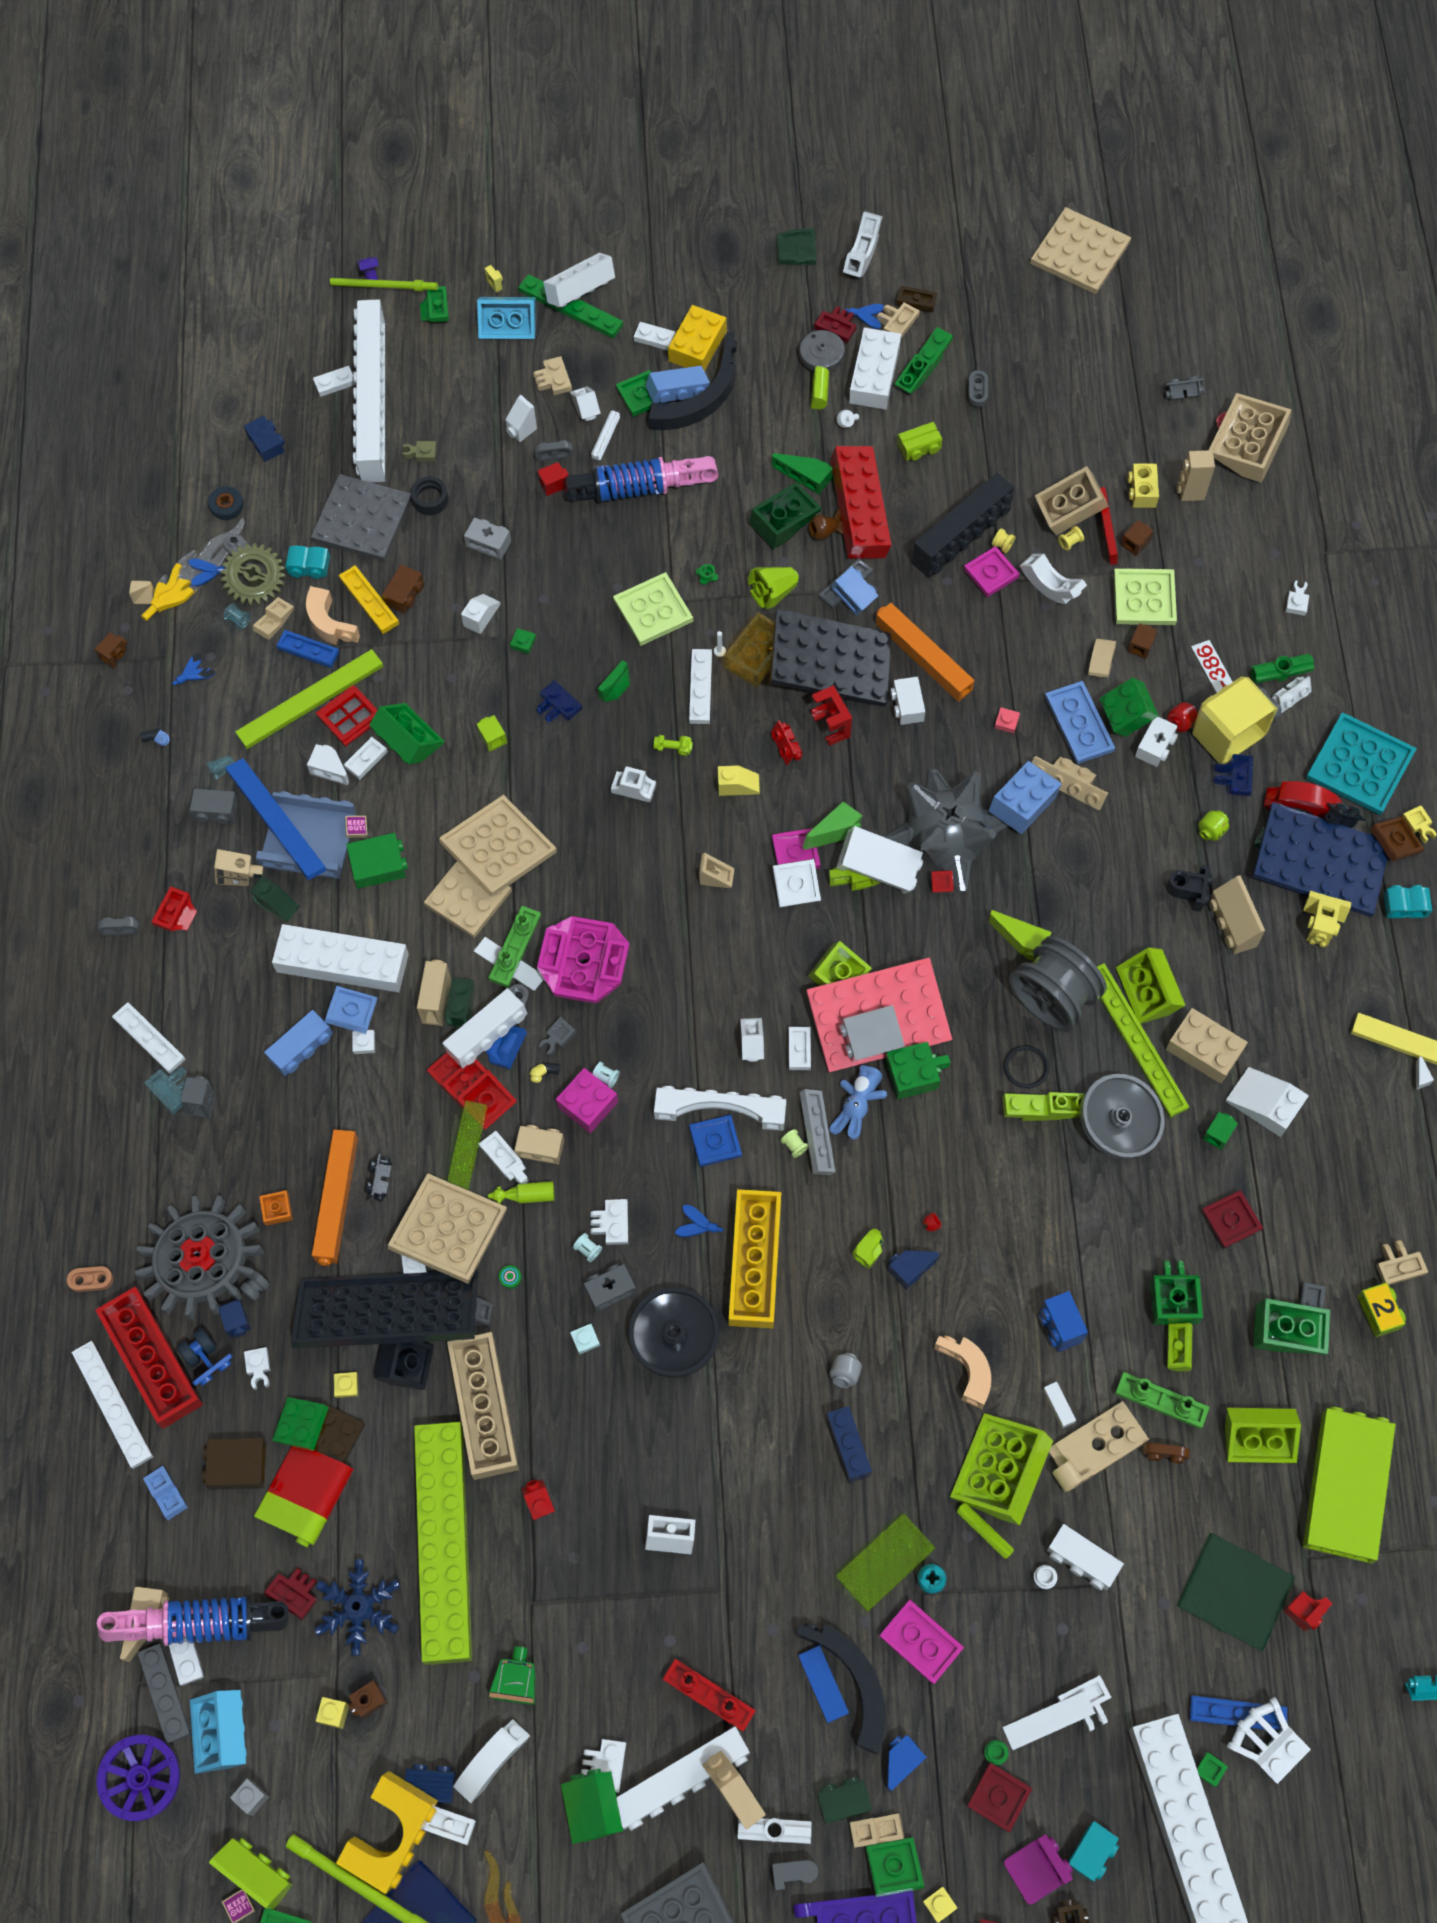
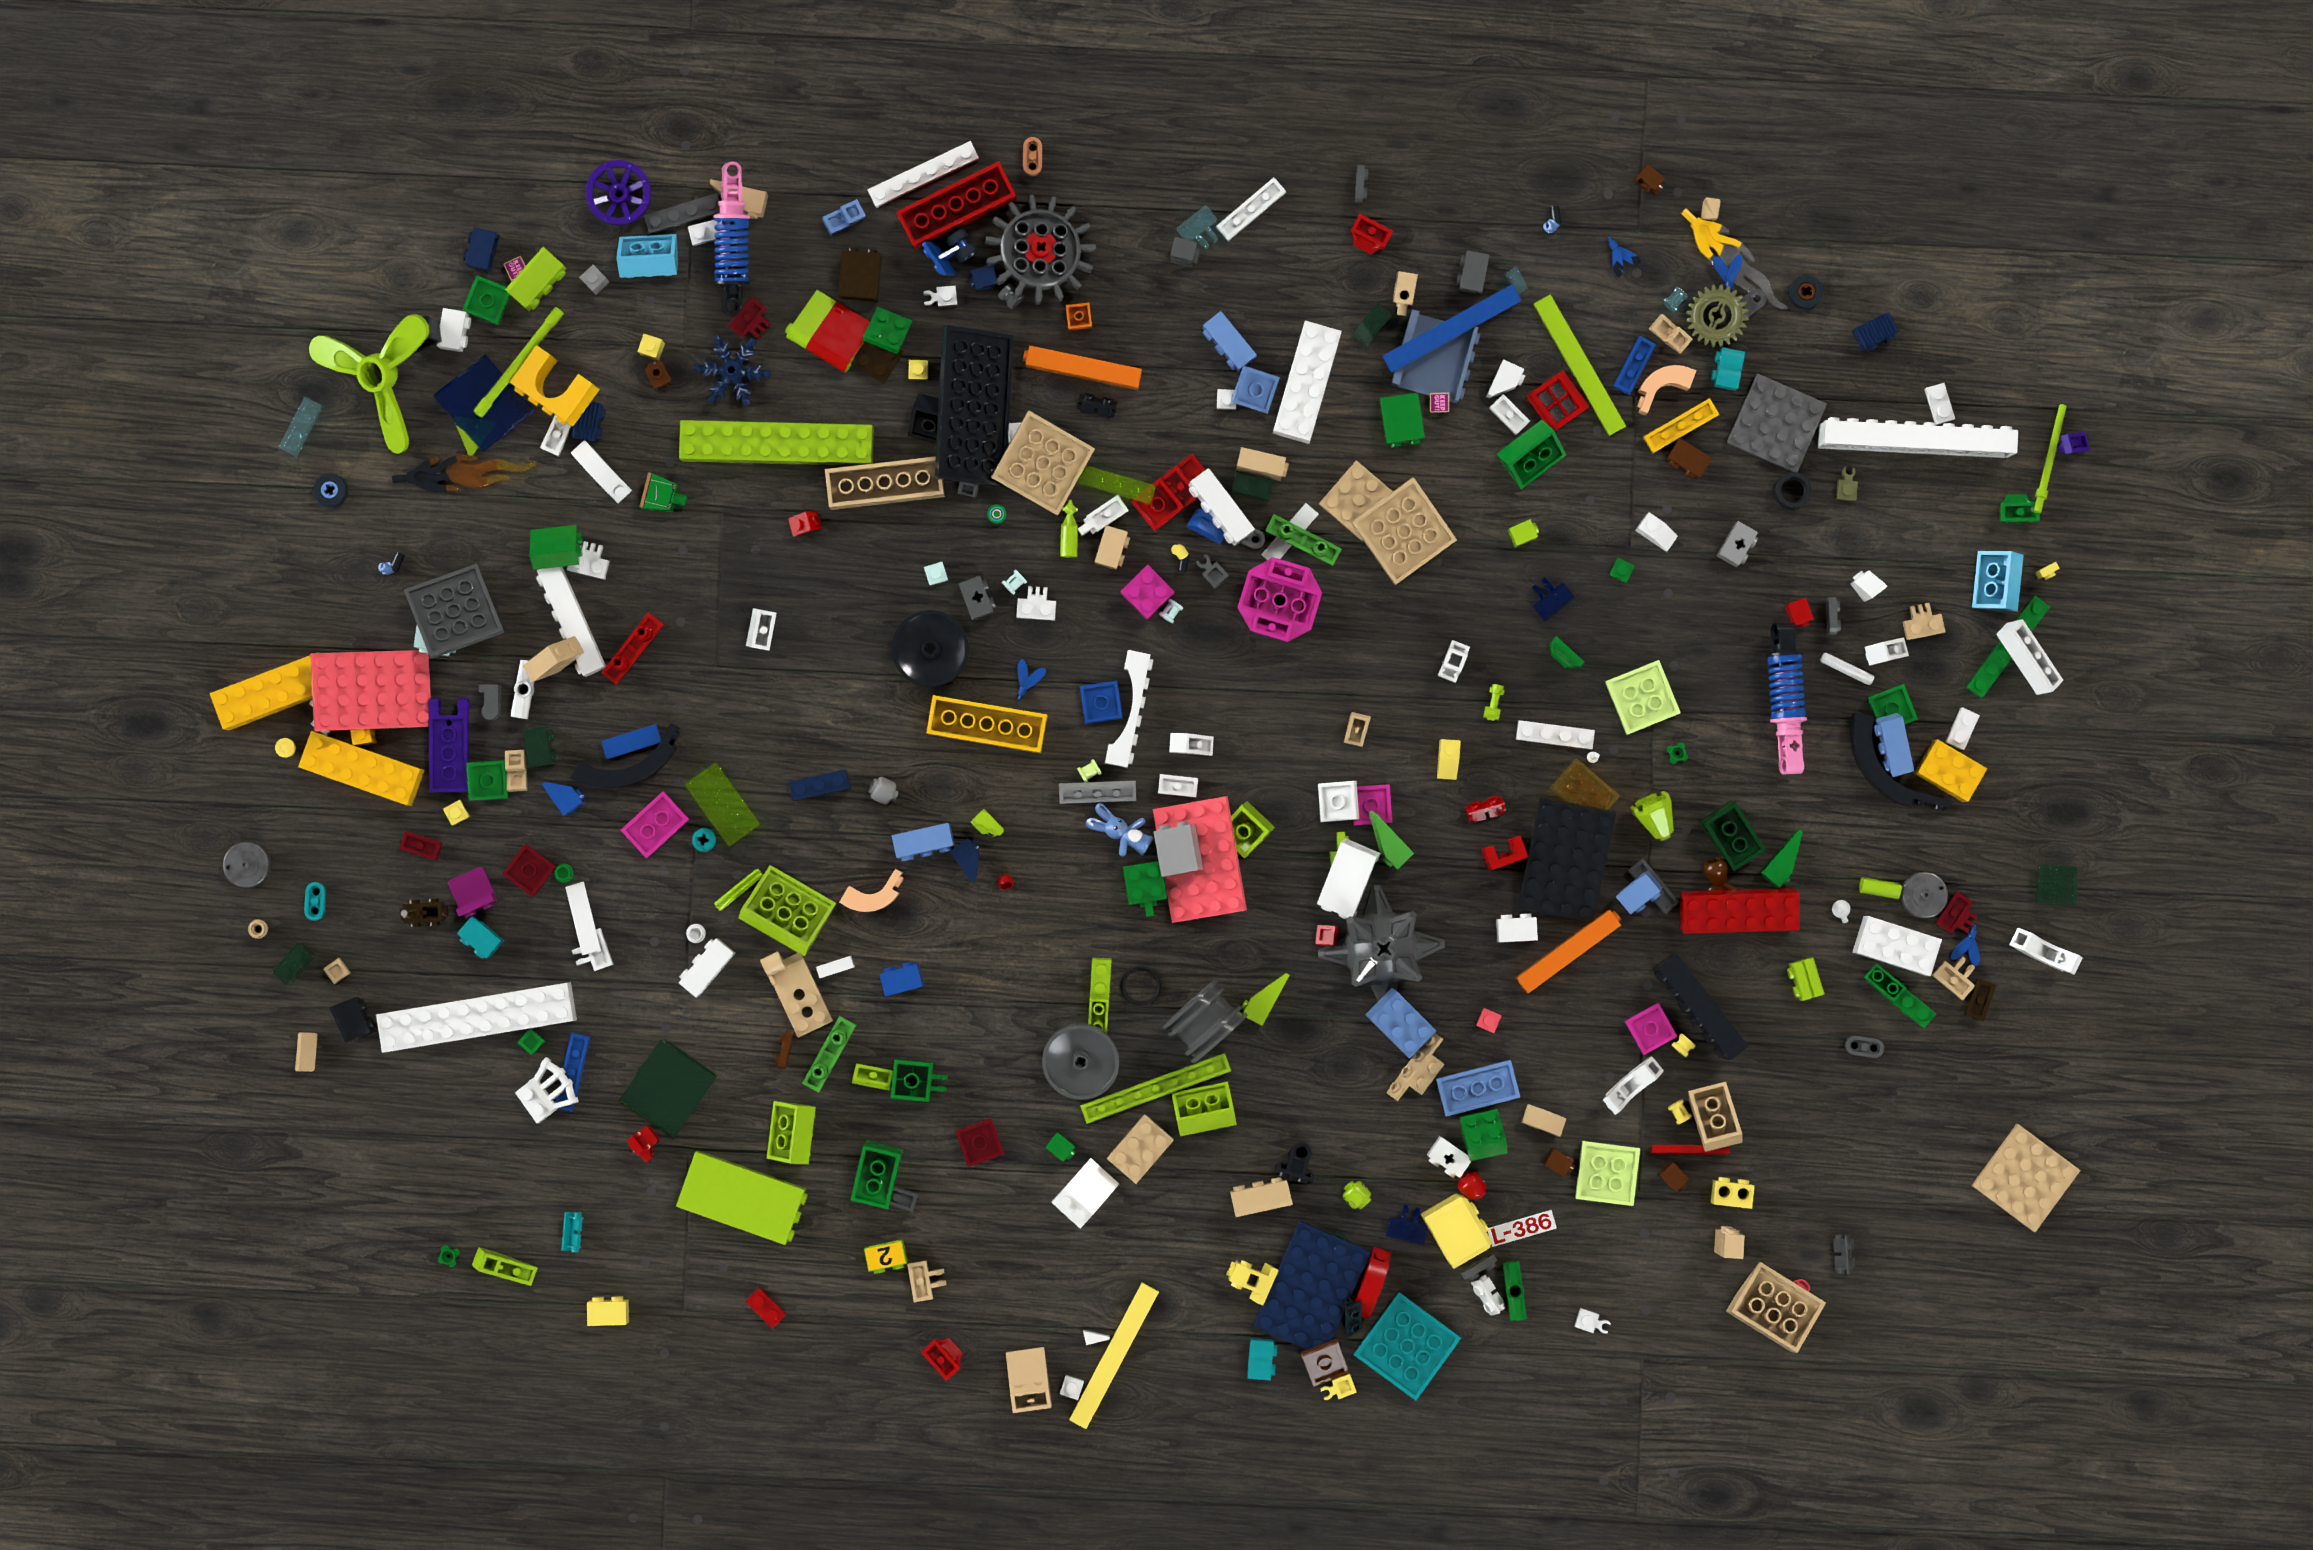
camera: 90 degrees right, 20 degrees up
none -> medium blue brick [891,823,955,861]

